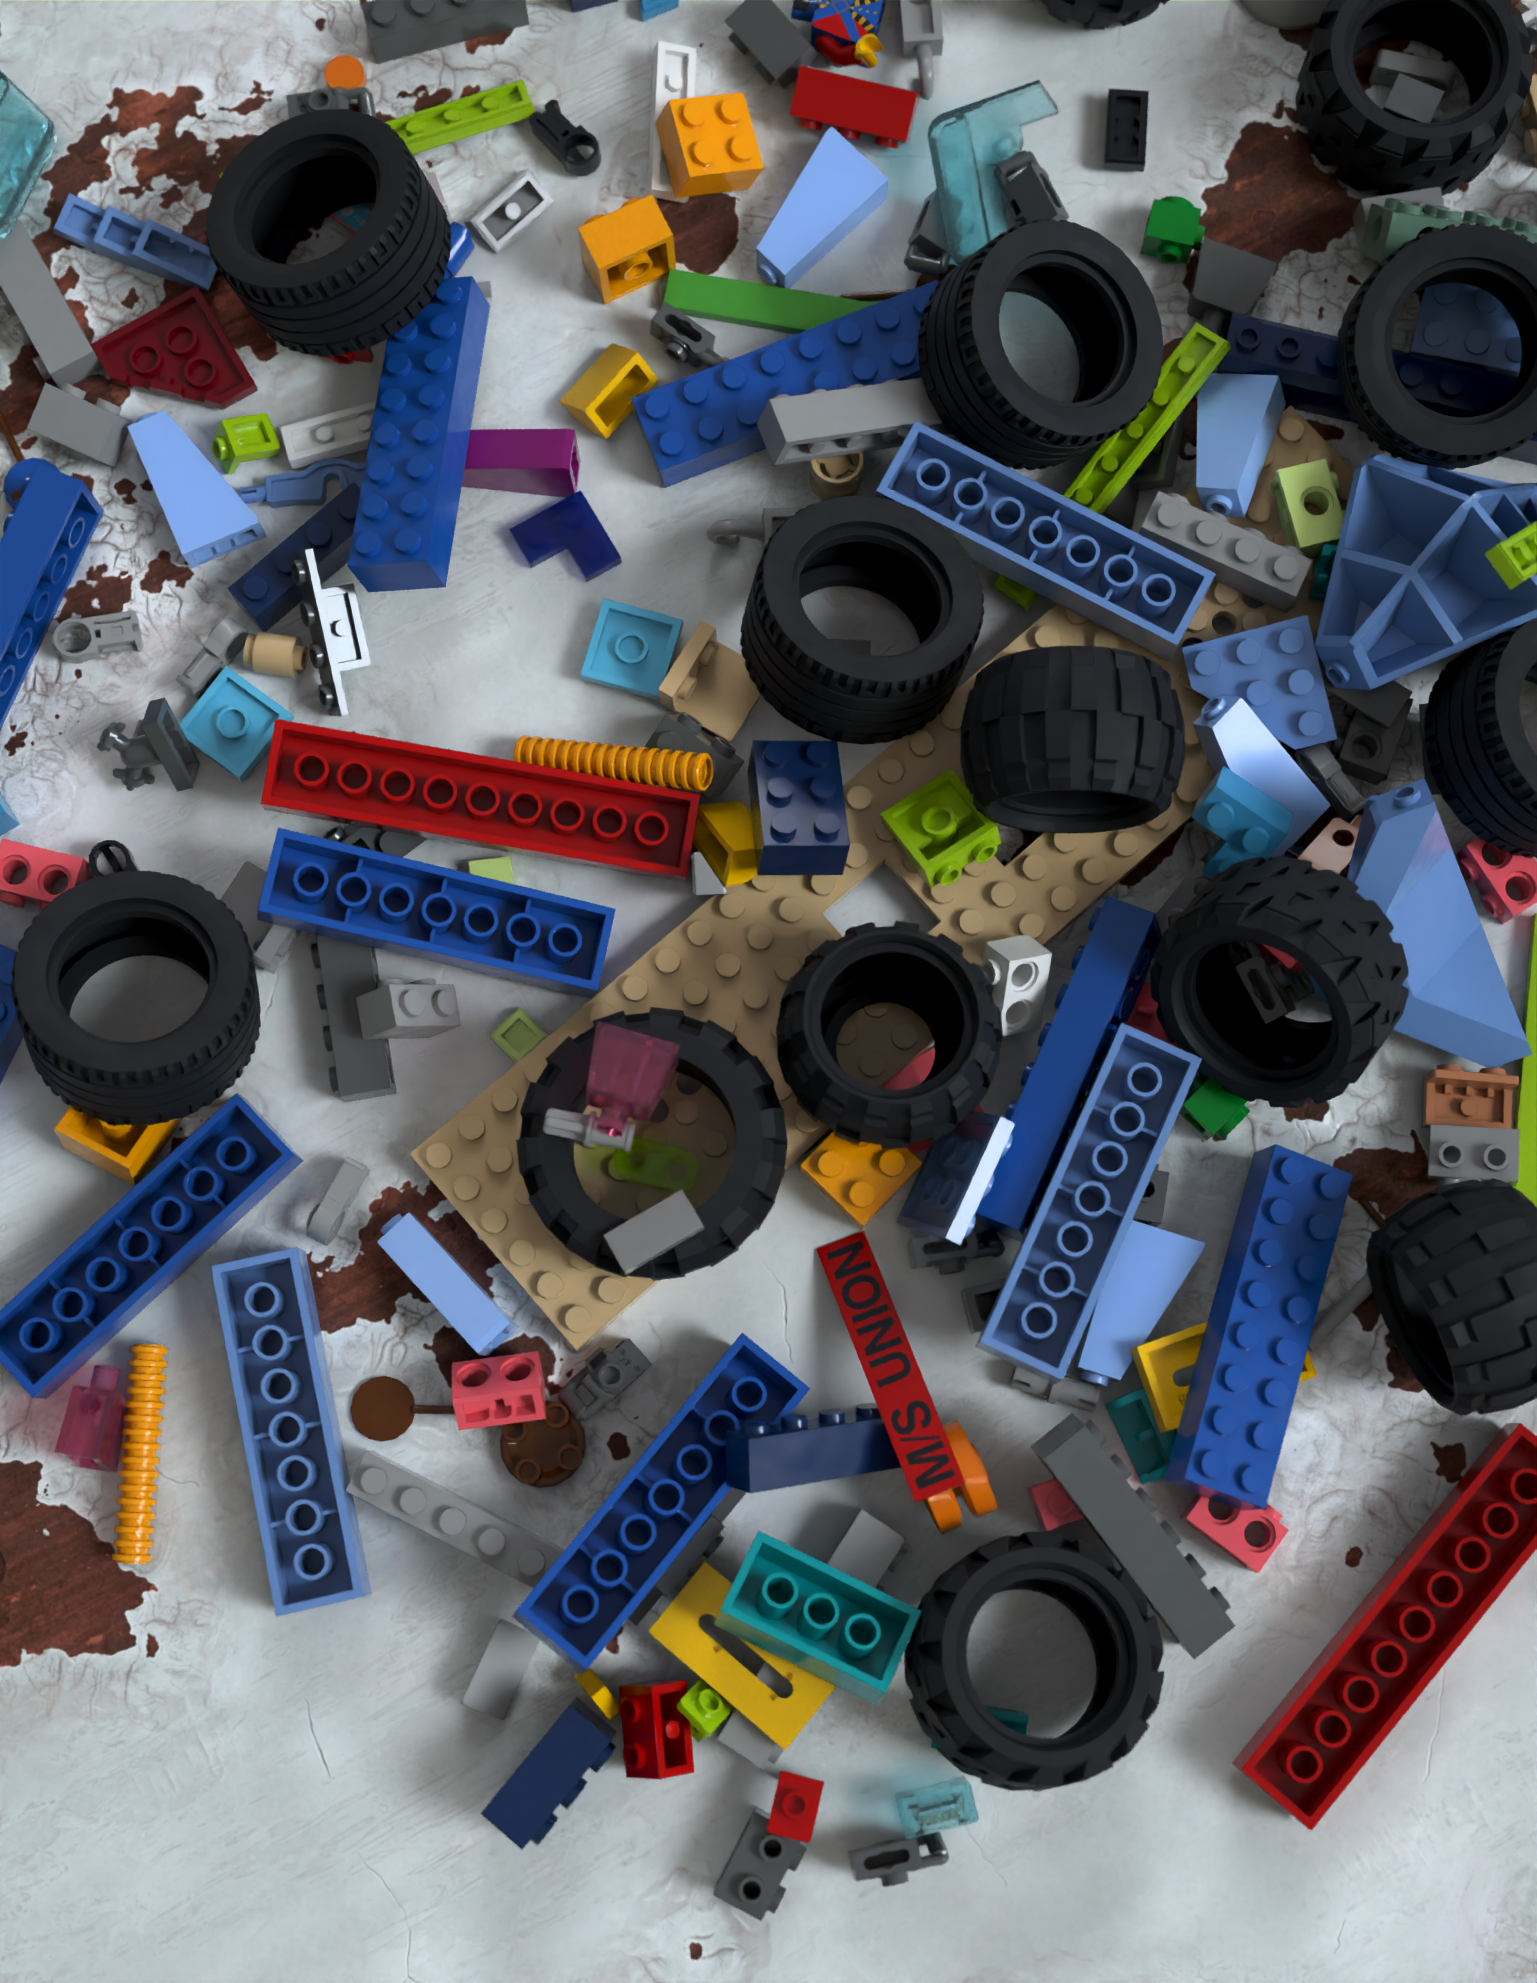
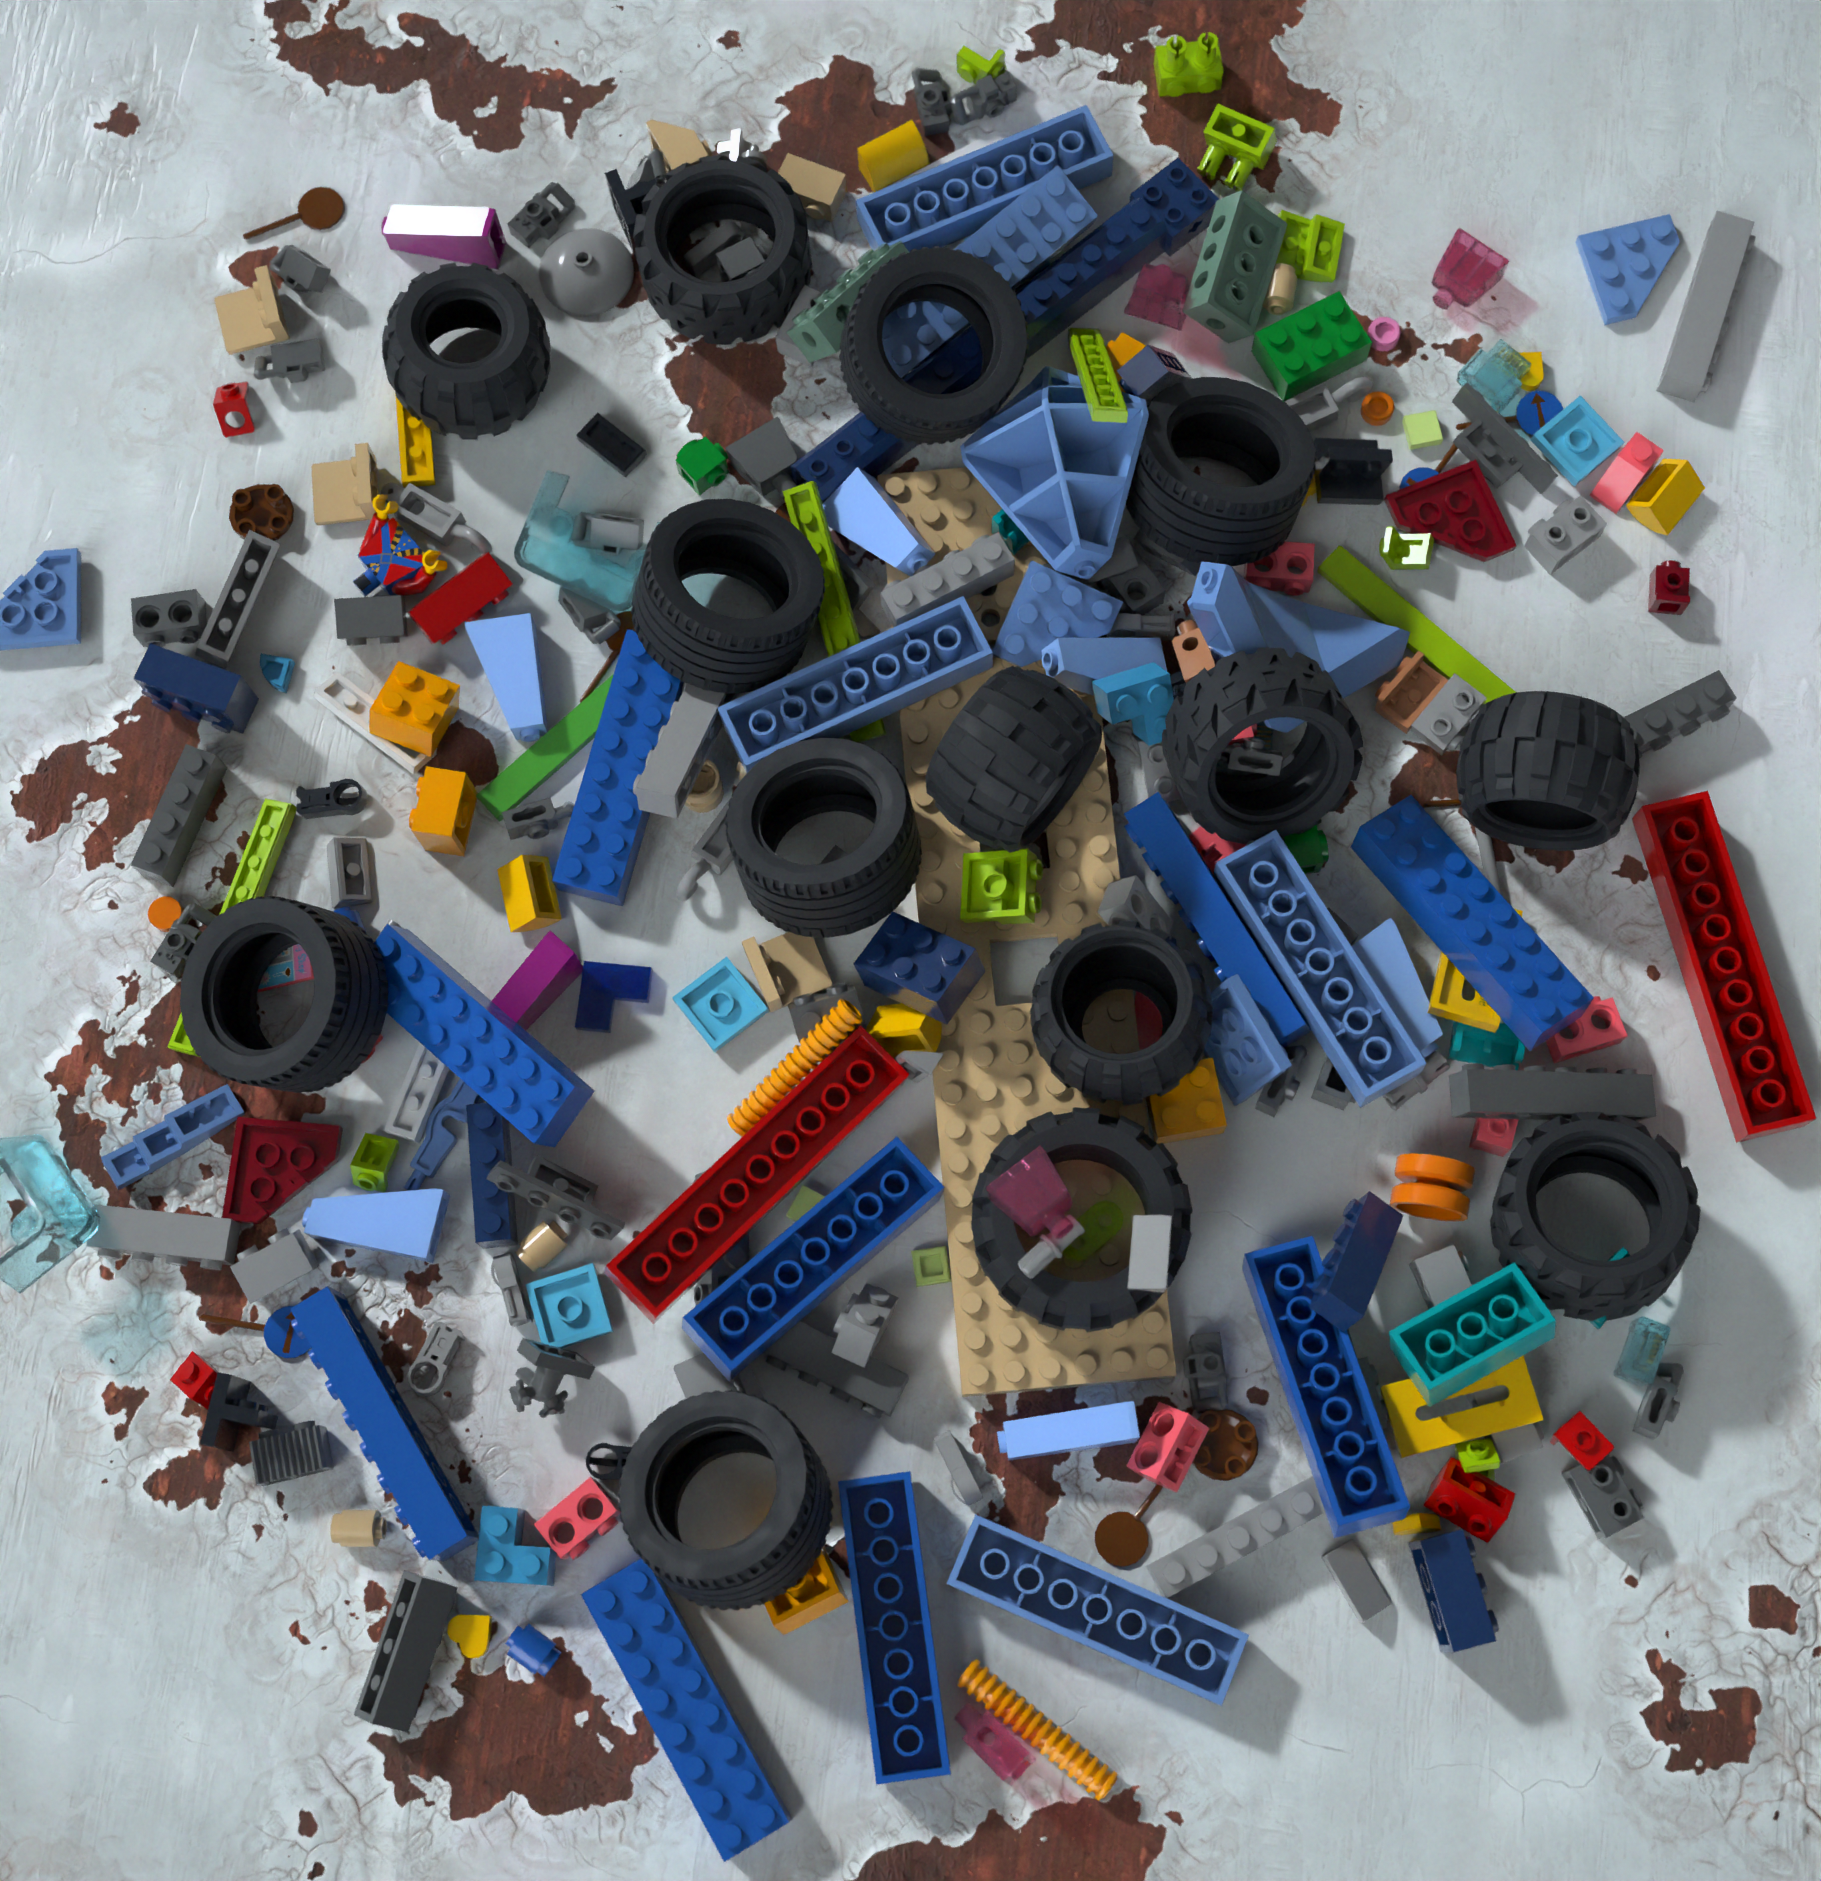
camera: 50 degrees left, 5 degrees down
red sticker [816,1231,965,1503] -> none
yellowish green brick [1270,458,1346,558] -> none

